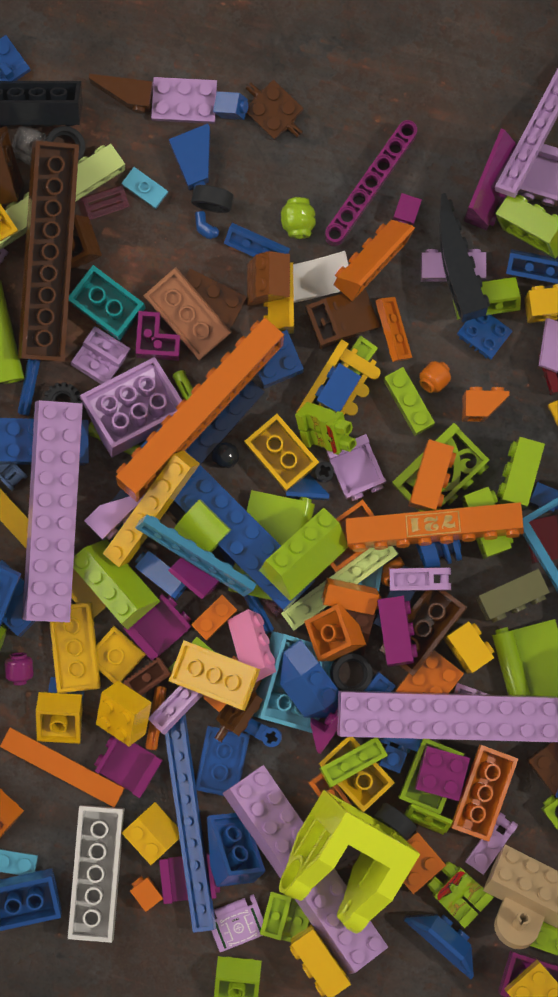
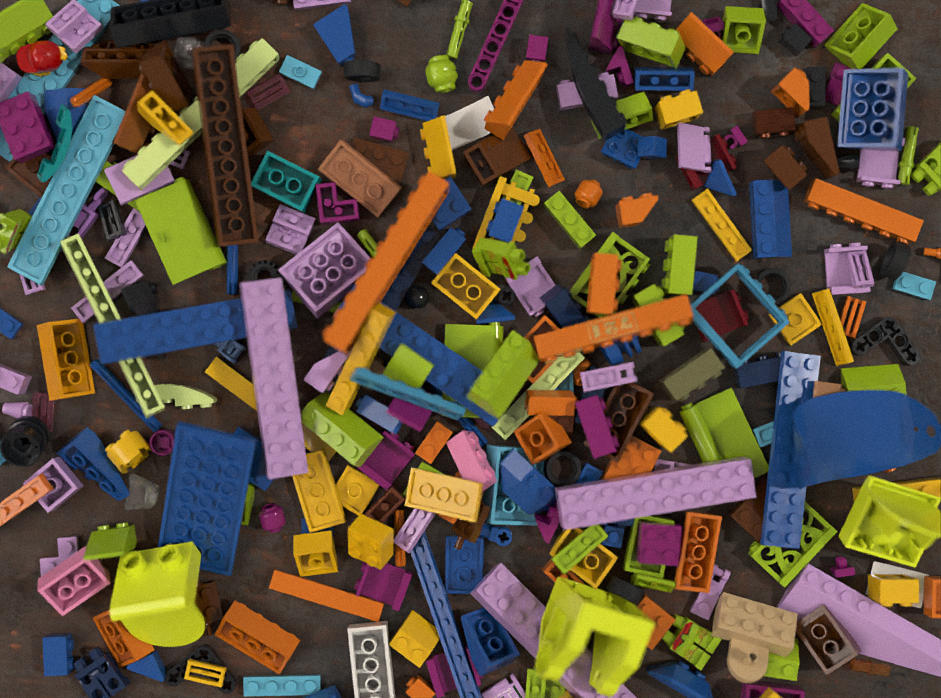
camera: 15 degrees left, 5 degrees up
dark orange slope [247,251,290,306] -> none
none -> magenta brick [369,117,400,143]
none -> blue slope [422,227,466,275]
none -> lime pin [446,0,473,59]
none -> dark blue brick [540,284,591,328]
none -> magenta slope [605,46,634,88]
none -> blue brick [637,136,667,159]

